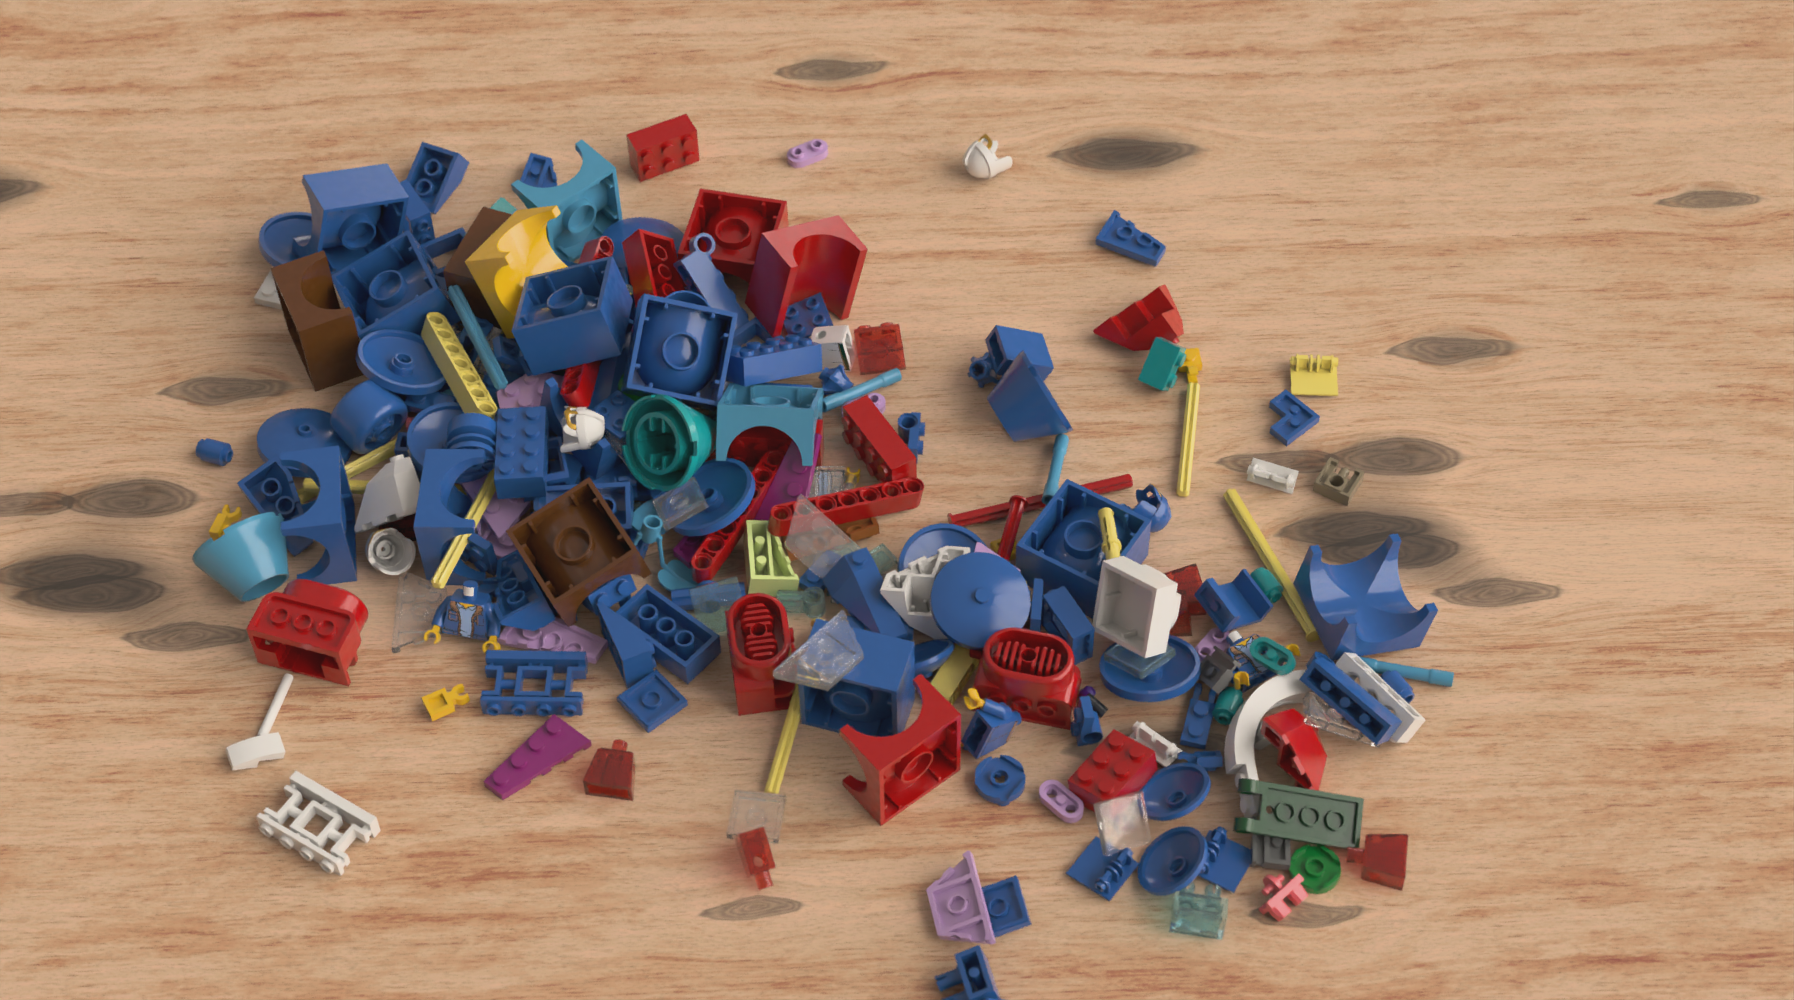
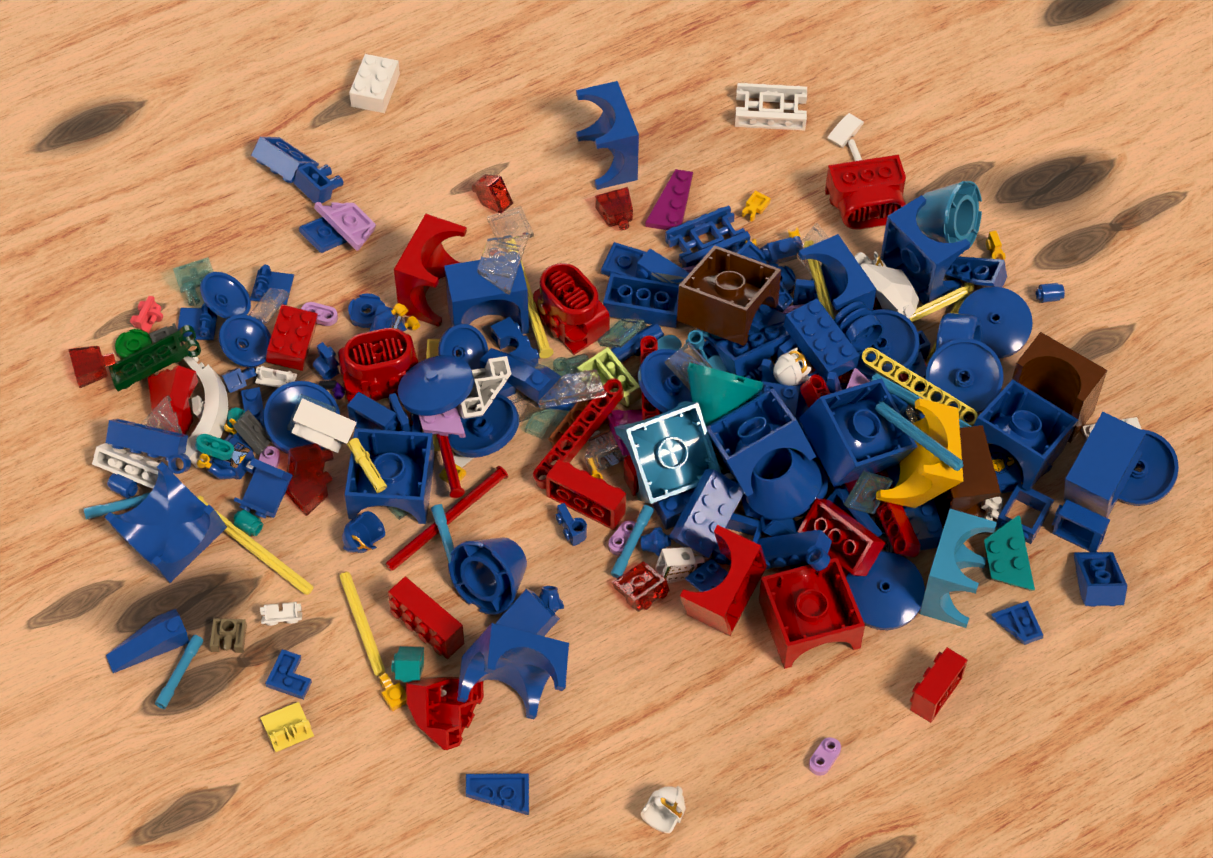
camera: 150 degrees right, 5 degrees up
none -> blue wedge [106,609,189,673]
none -> dark azure piece [155,635,204,709]
none -> red brick [388,576,465,660]
none -> blue piece [457,623,569,720]
none -> blue piece [576,81,639,190]
none -> dark azure axle [875,402,963,471]

